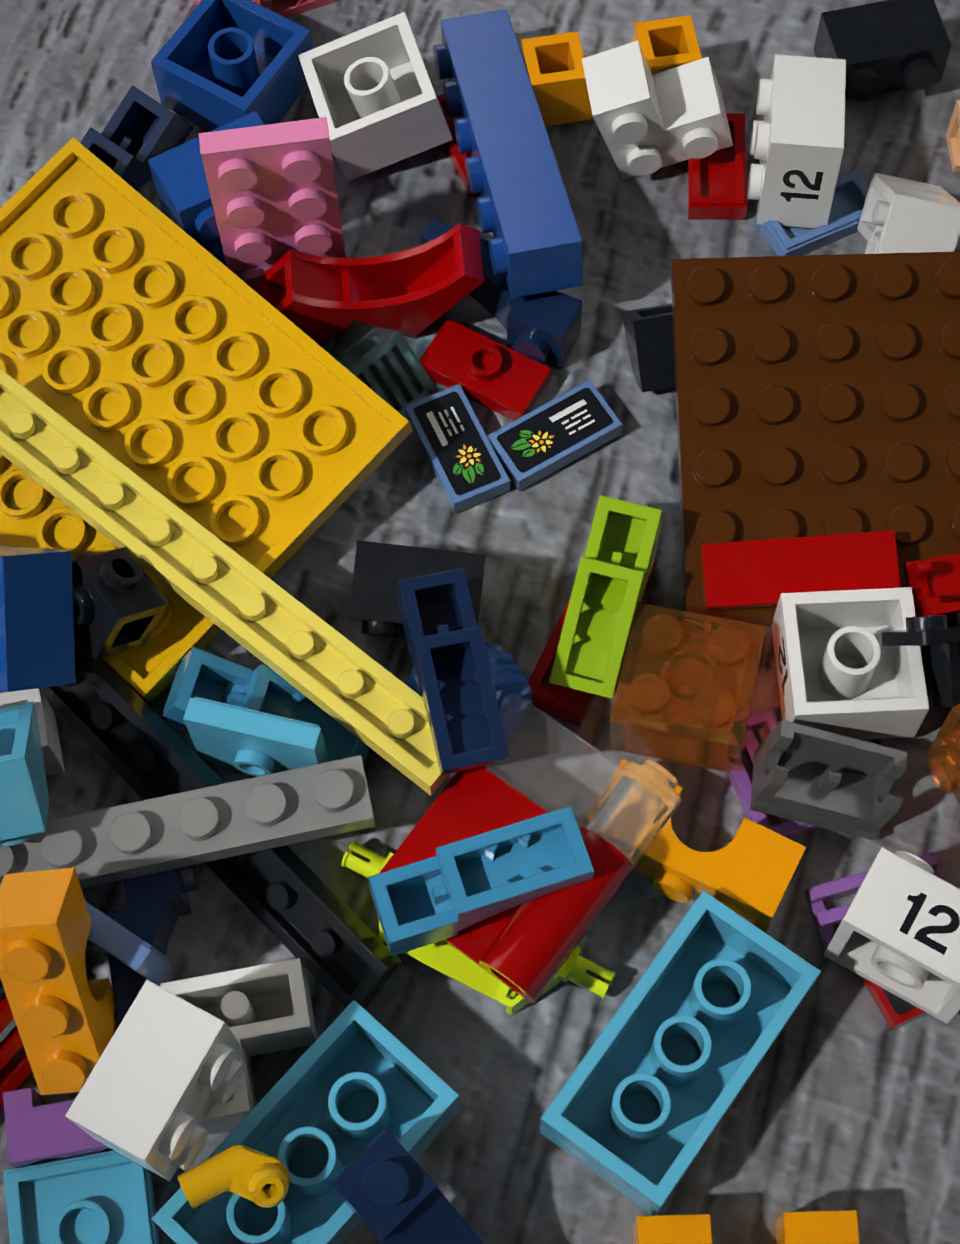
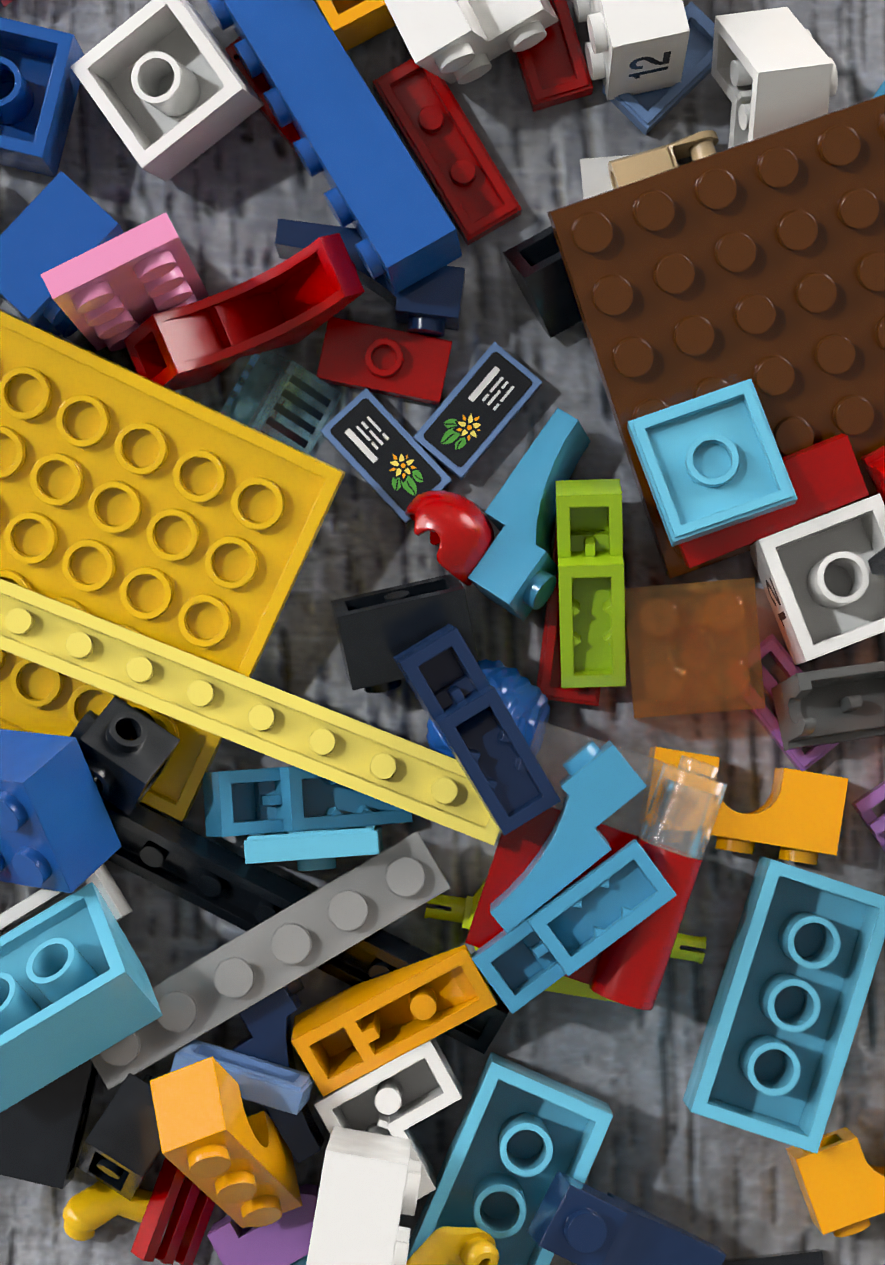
camera: 15 degrees left, 20 degrees up
none -> light orange slope [291,945,497,1097]
none -> red tile [372,58,522,246]
none -> red hair [405,490,494,586]
none -> dark azure slope [468,407,591,621]
none -> dark azure slope [490,740,647,933]
none -> medium azure plate [627,379,798,547]

